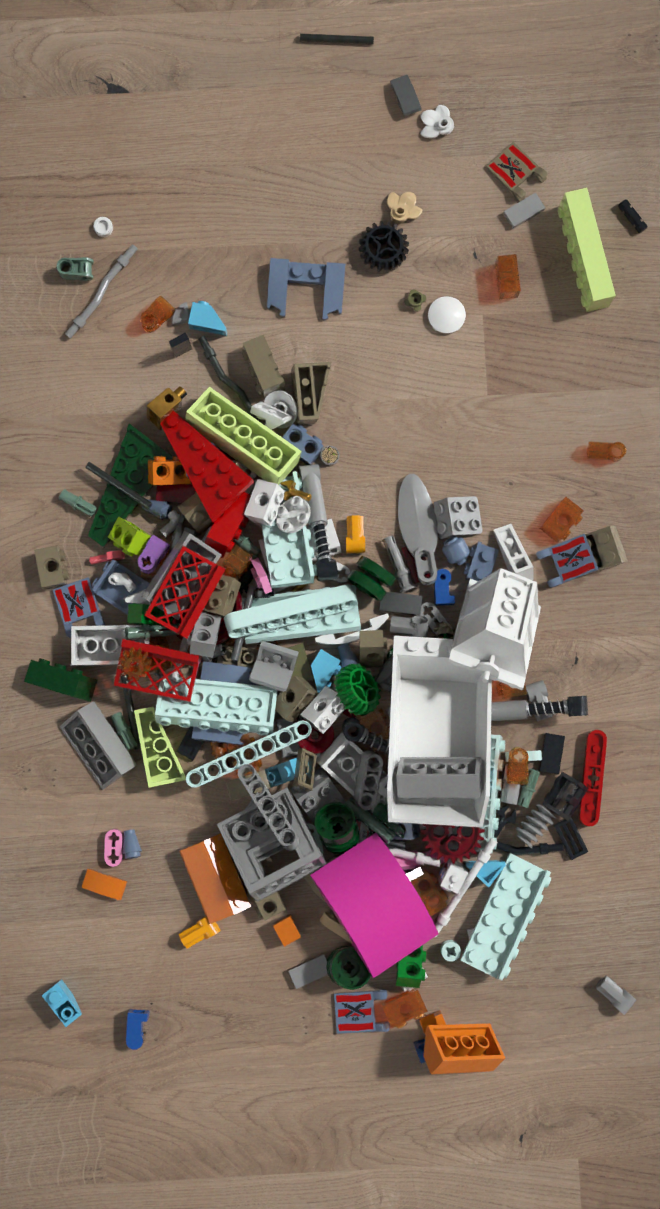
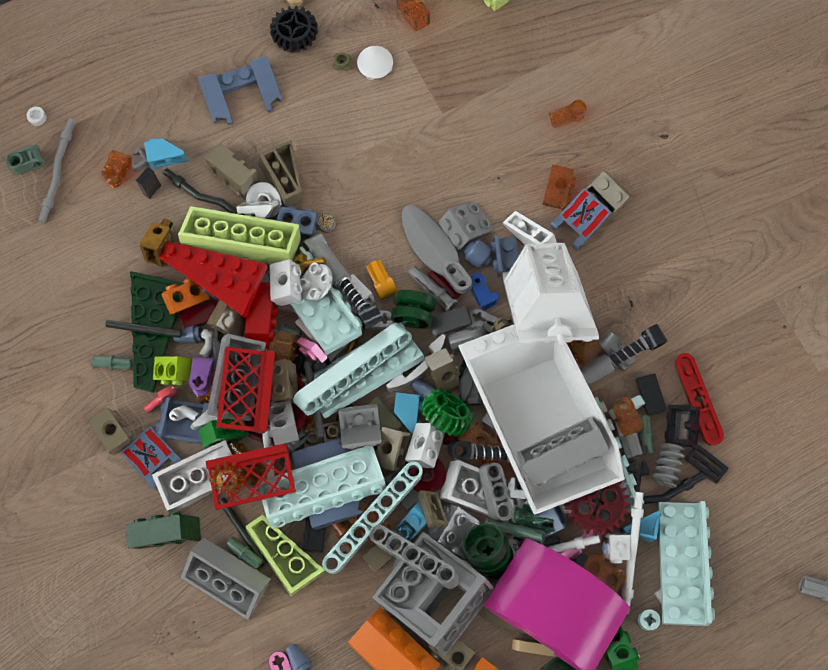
camera: 20 degrees left, 10 degrees down
sand green pin [125,623,180,640] -> none

